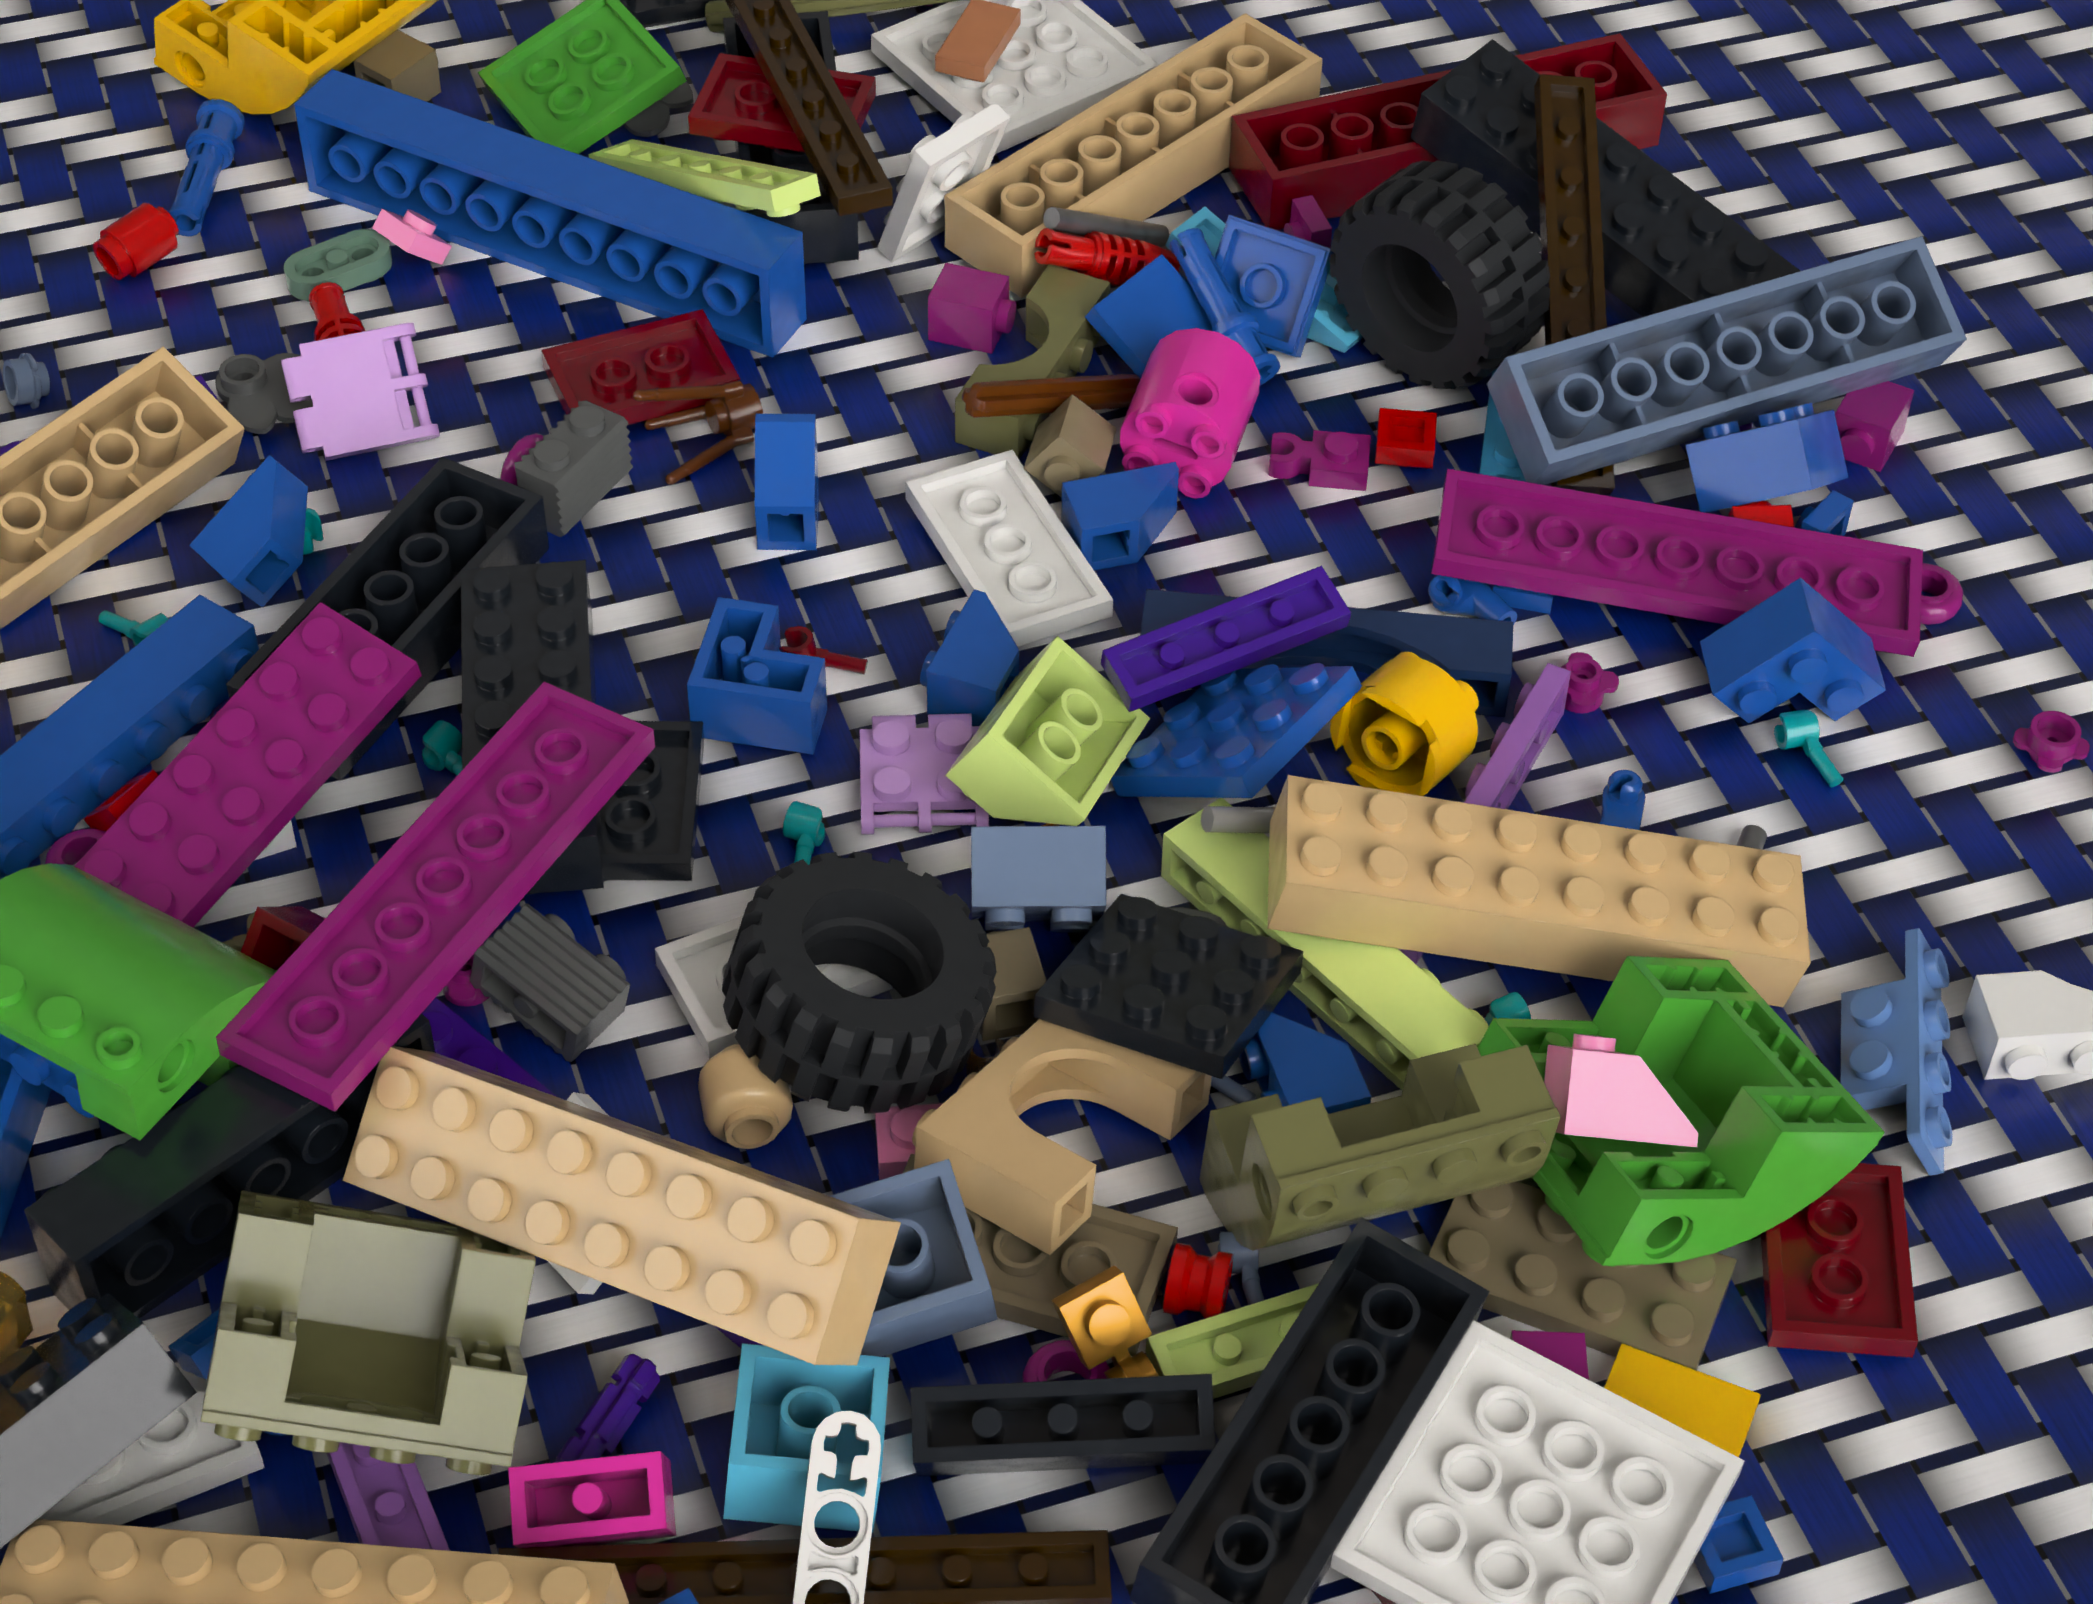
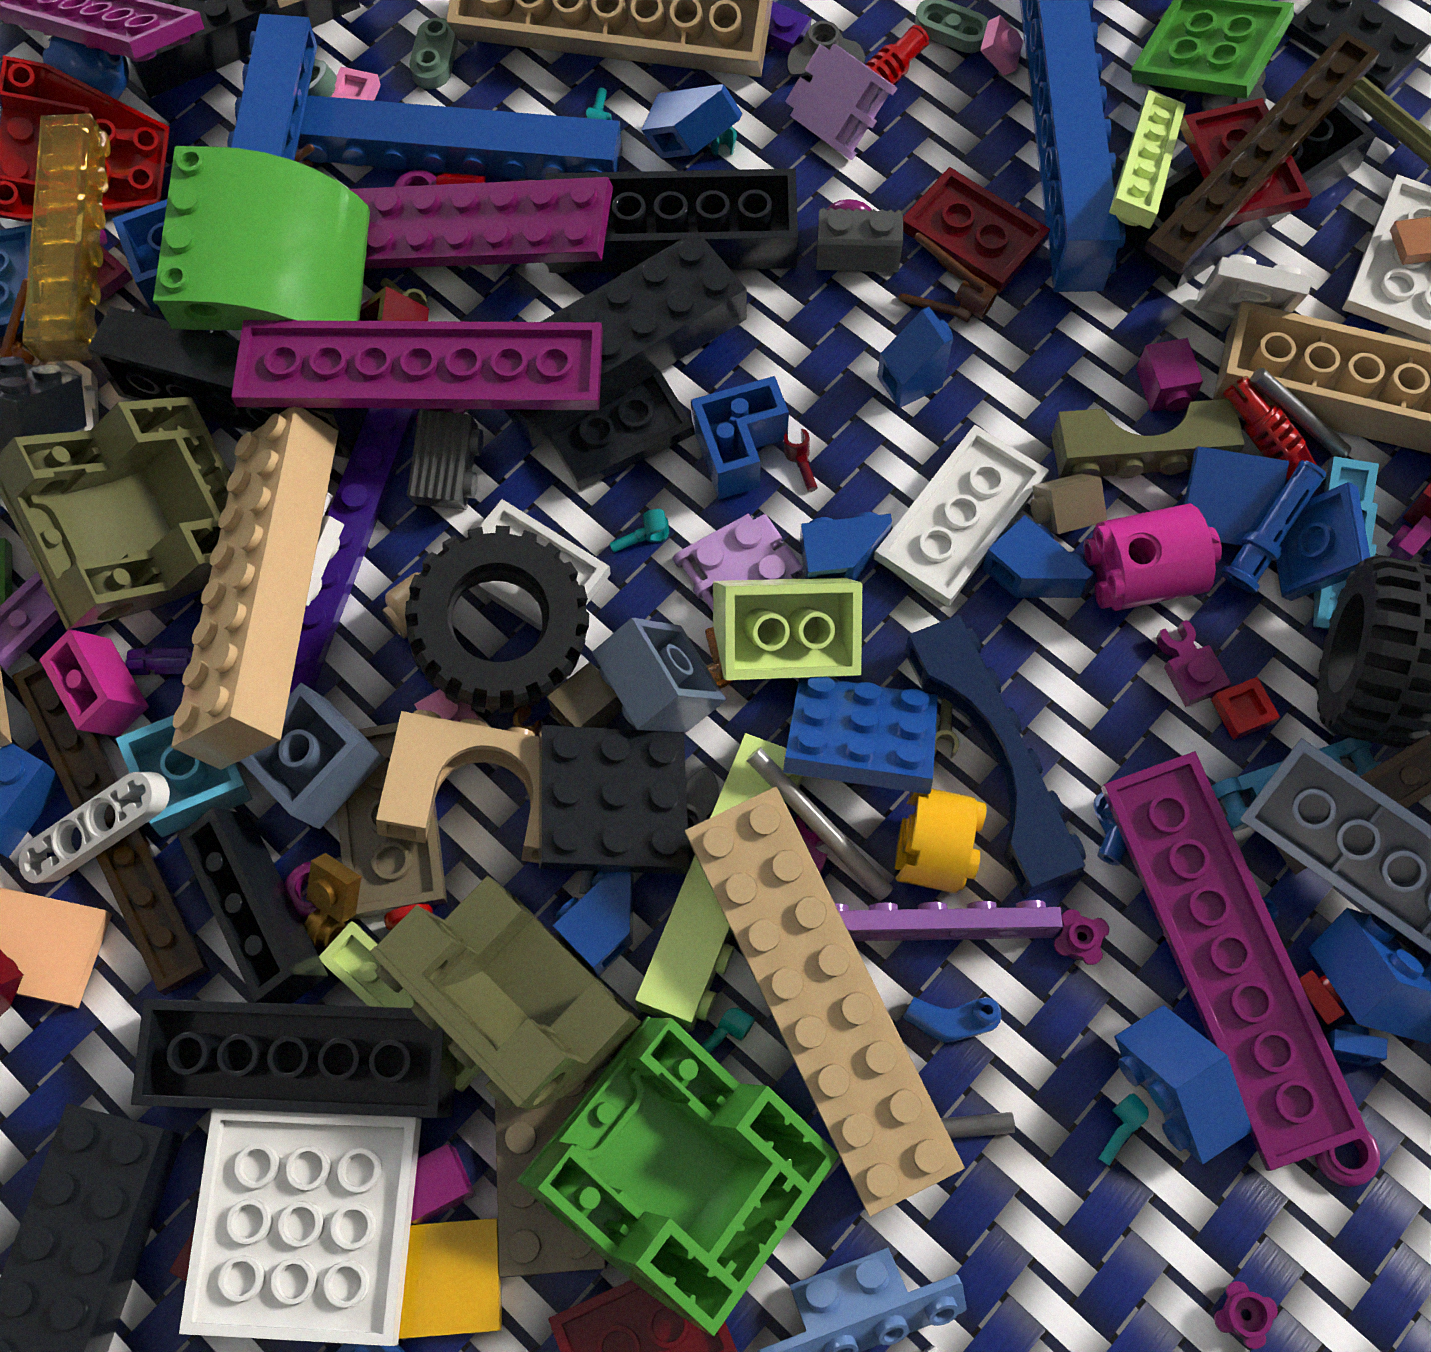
camera: 65 degrees right, 20 degrees up
reddish brown axle [962,374,1141,418] -> none
dark purple plate [1100,565,1351,712] -> none
bright pink slope [1544,1034,1698,1147] -> none

